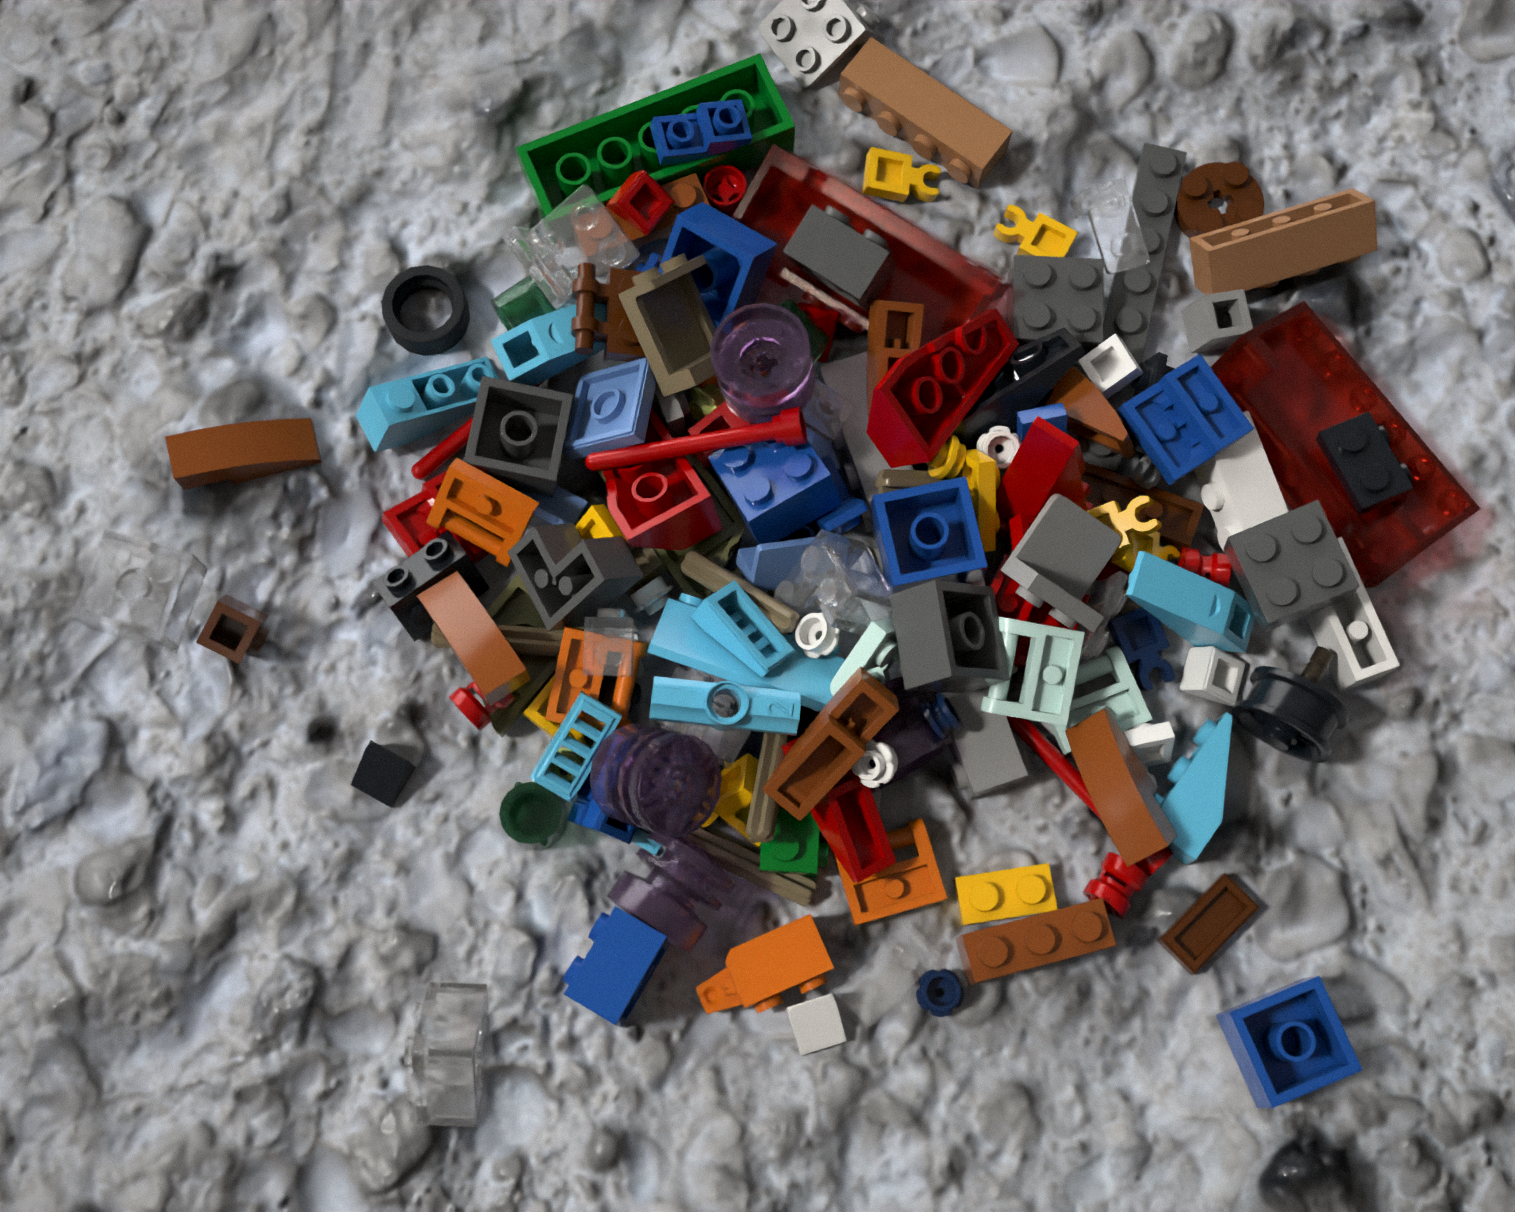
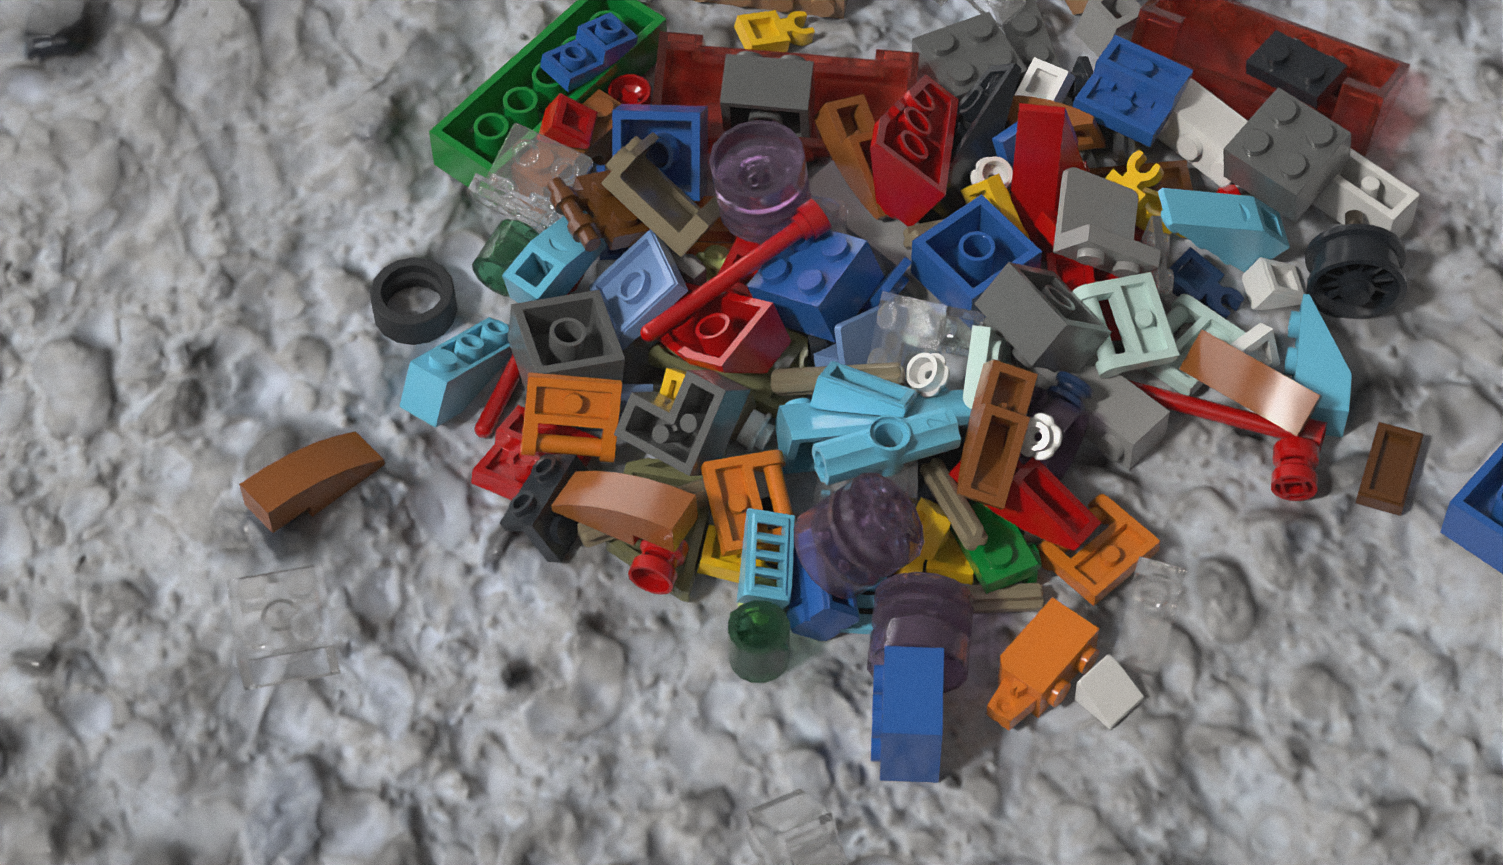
camera: 25 degrees left, 20 degrees down
reddish brown brick [196,594,270,664] -> none
black slope [350,740,416,808] -> none
clear bracket [583,608,641,677] -> none
dark blue plate [916,969,964,1017] -> none
yellow plate [925,434,967,479] -> none
yellow plate [953,863,1058,926] -> none
dark orange arch [956,898,1117,986] -> none
yellow plate [993,205,1078,257] -> none

